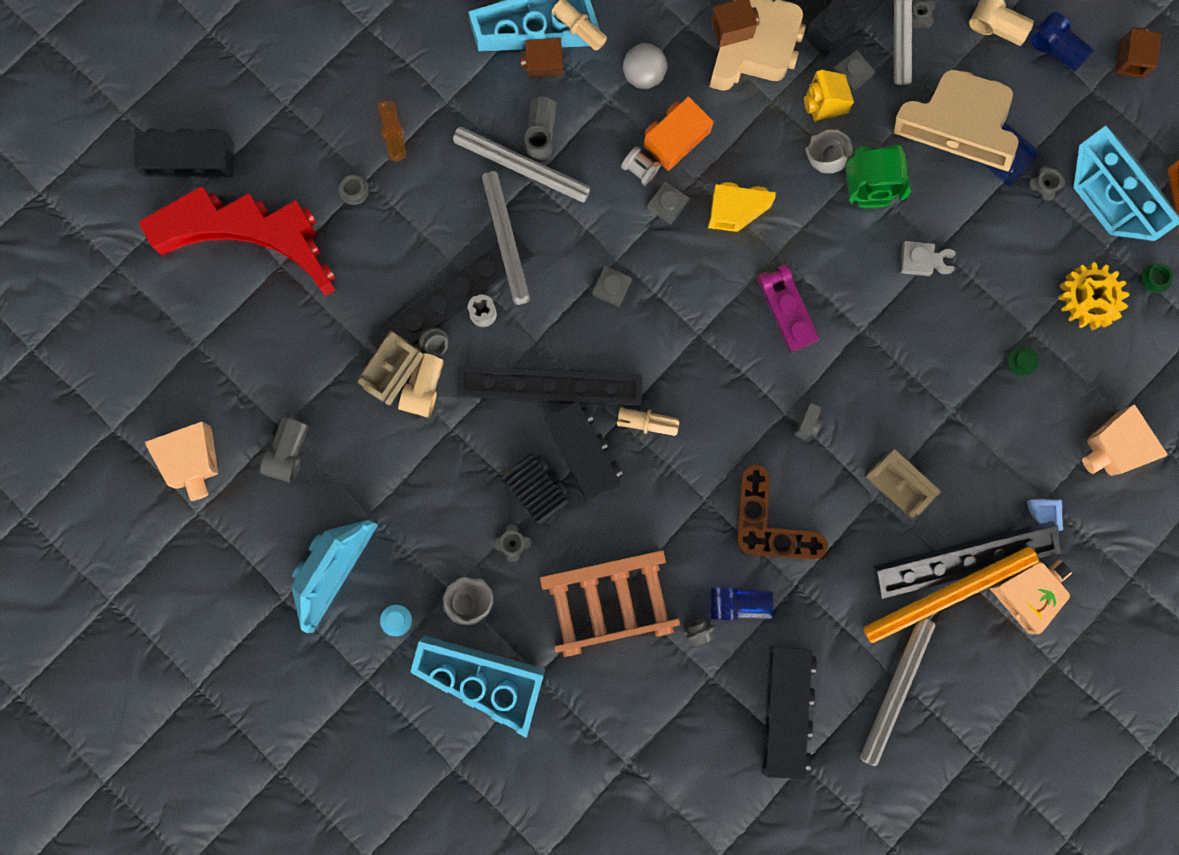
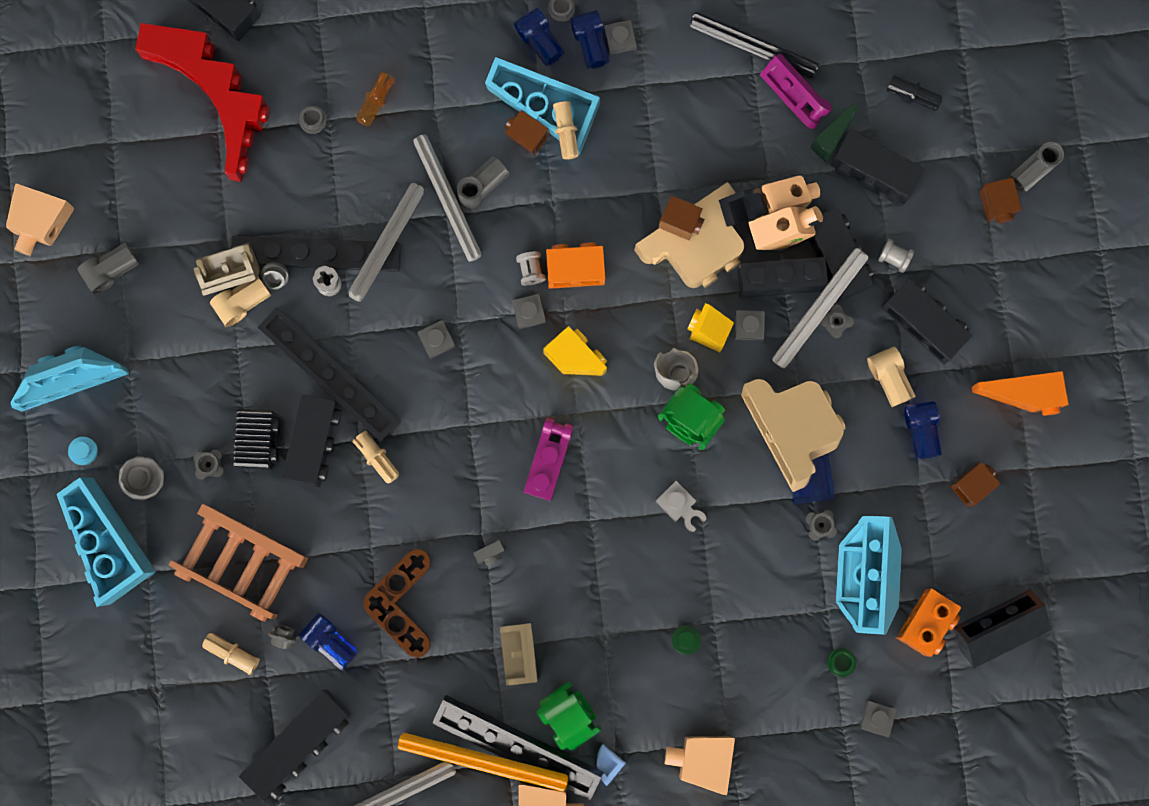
camera: 40 degrees right, 0 degrees up
light grey hair [623,43,668,89] -> none
yellow gear [1058,263,1129,330] -> none
none -> tan axle [202,633,260,675]
none -> green brick [536,681,602,751]

